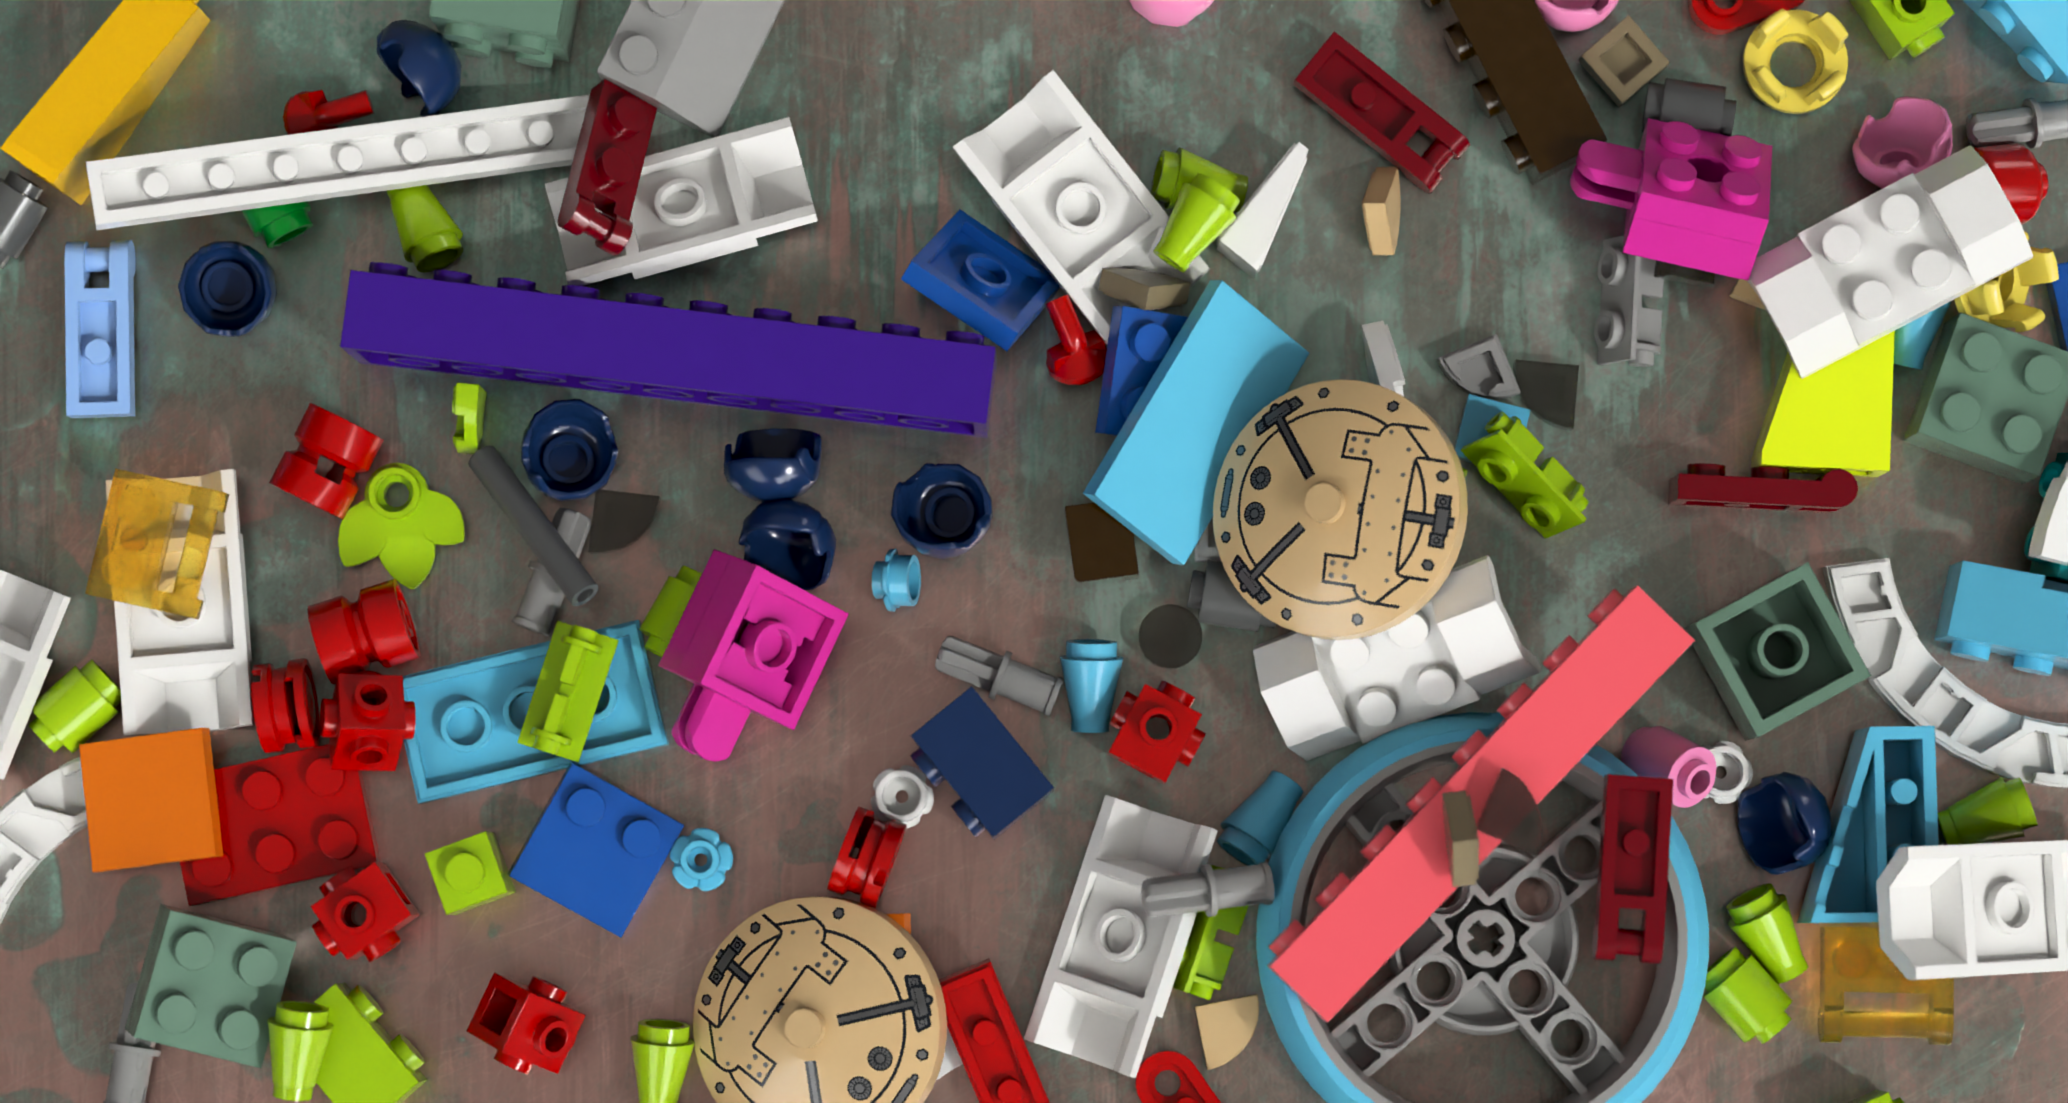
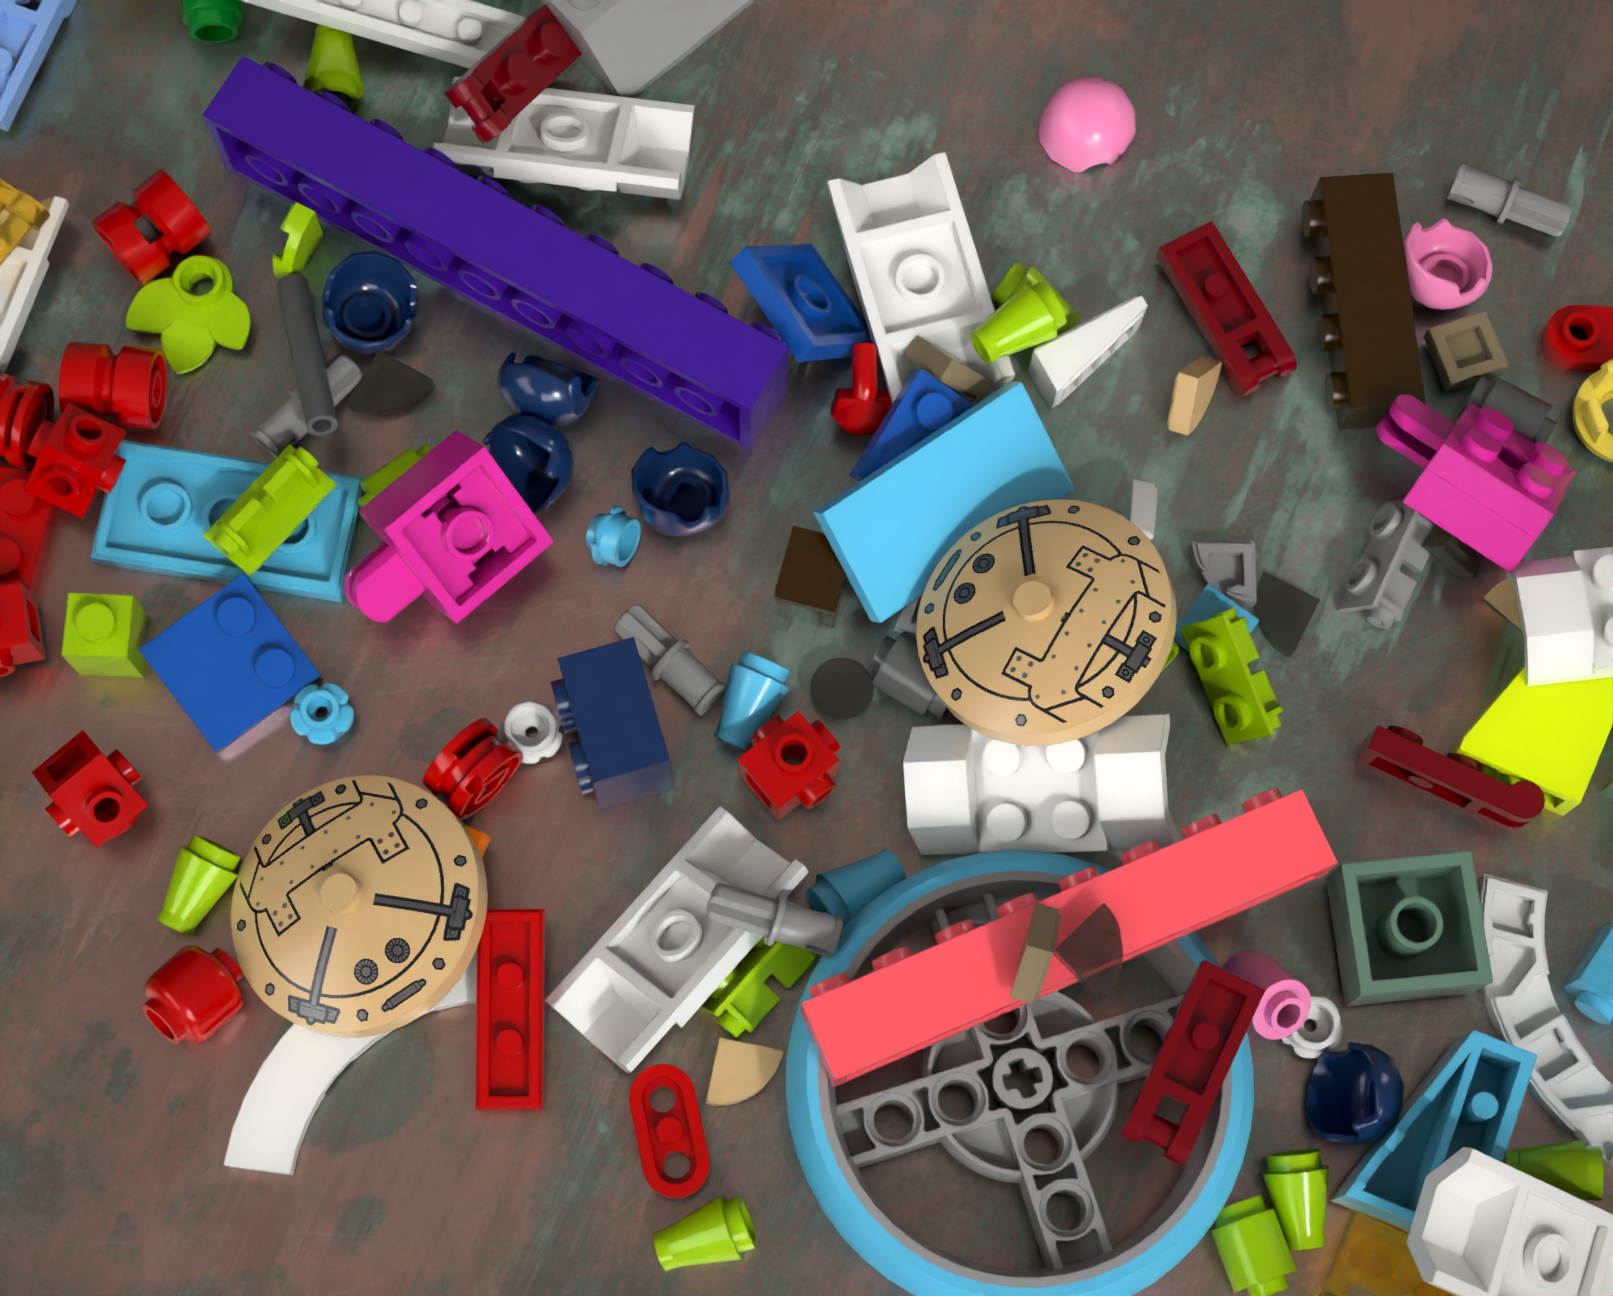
camera: 20 degrees right, 10 degrees down
dark blue hair [178,241,277,337] -> none

